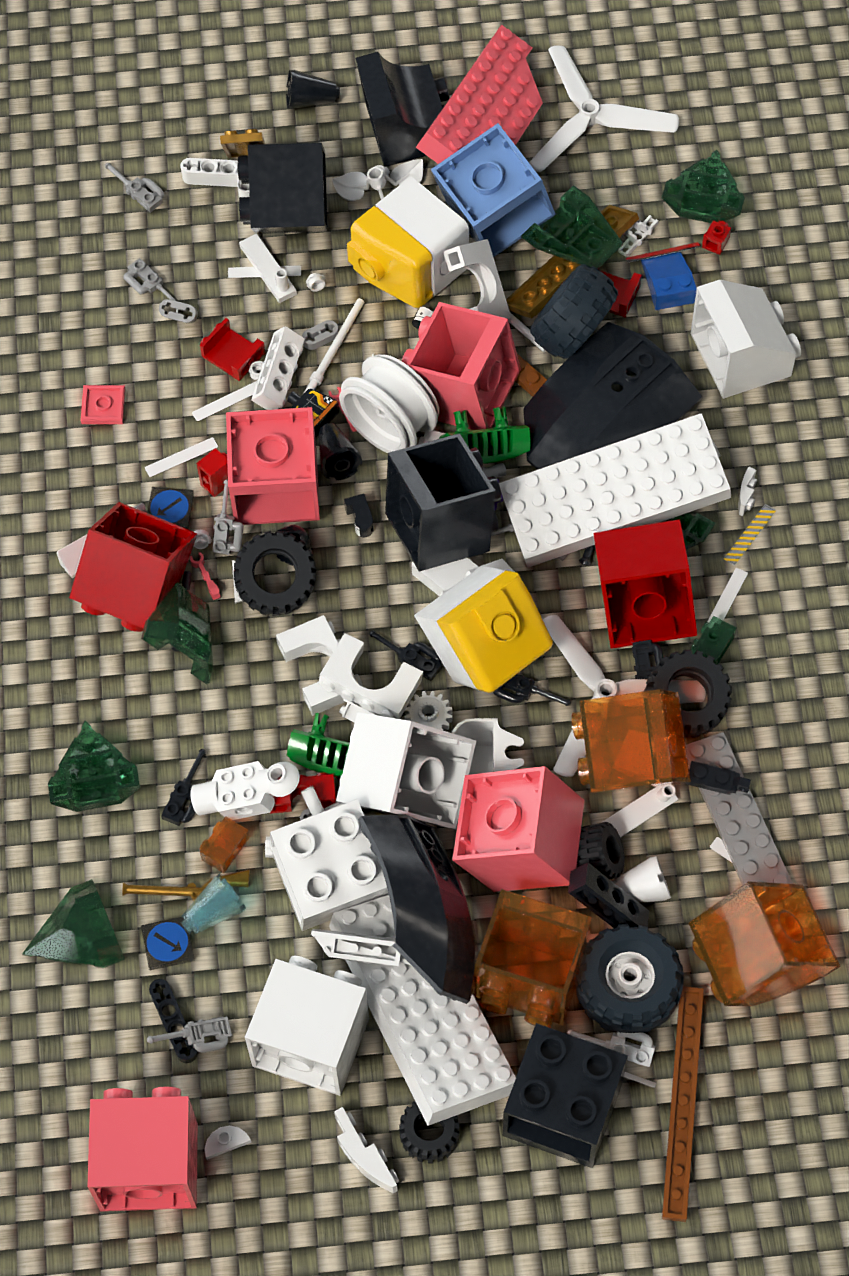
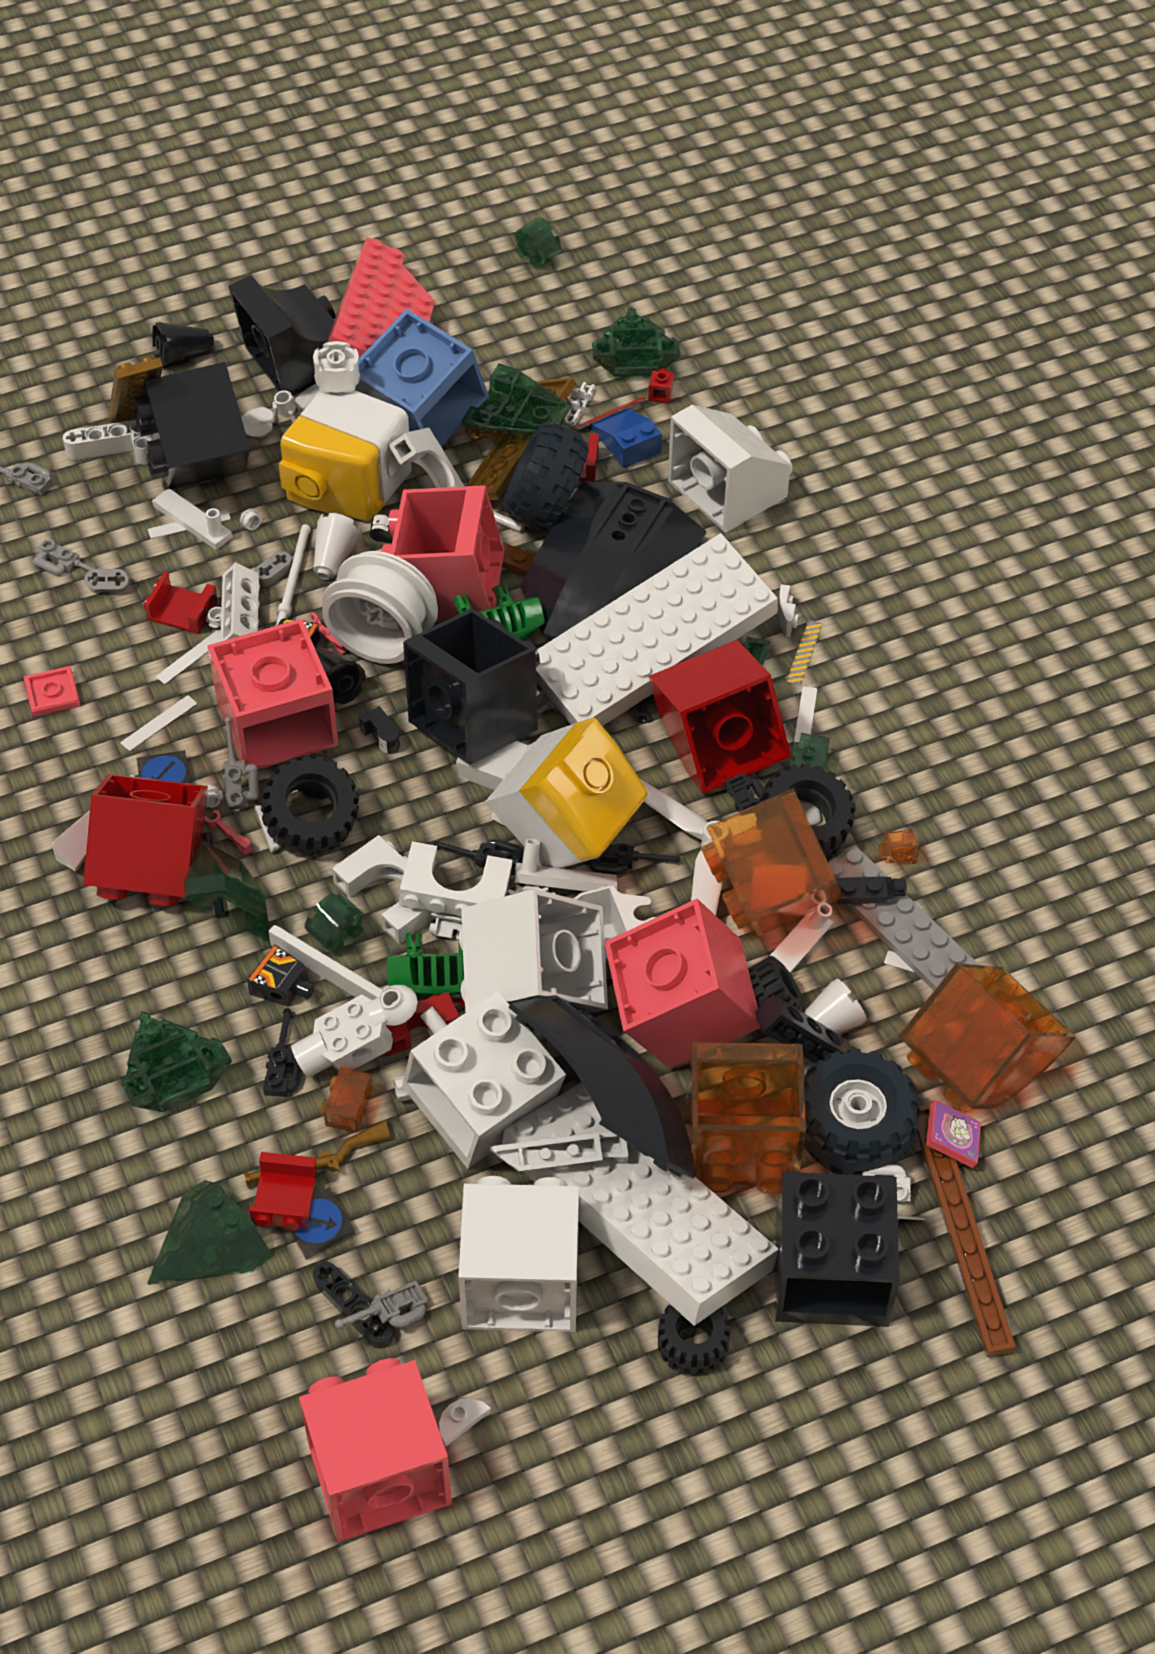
camera: 20 degrees left, 10 degrees down
clear light blue cone [181,873,246,934] -> none
red brick [196,448,228,497] -> none
white slope [334,1107,399,1193] -> none
white piece [529,45,679,172] -> none
none -> black torso [247,944,314,1006]
none -> red panel [249,1152,317,1231]
none -> white tile [269,925,397,1005]
none -> clear green brick [305,892,364,954]
none -> white brick [313,341,360,393]
none -> white cone [313,513,363,580]
none -> clear green brick [514,217,561,268]
none -> white piece [515,839,617,891]
none -> clear orange brick [879,829,919,864]
none -> tile [926,1099,981,1168]

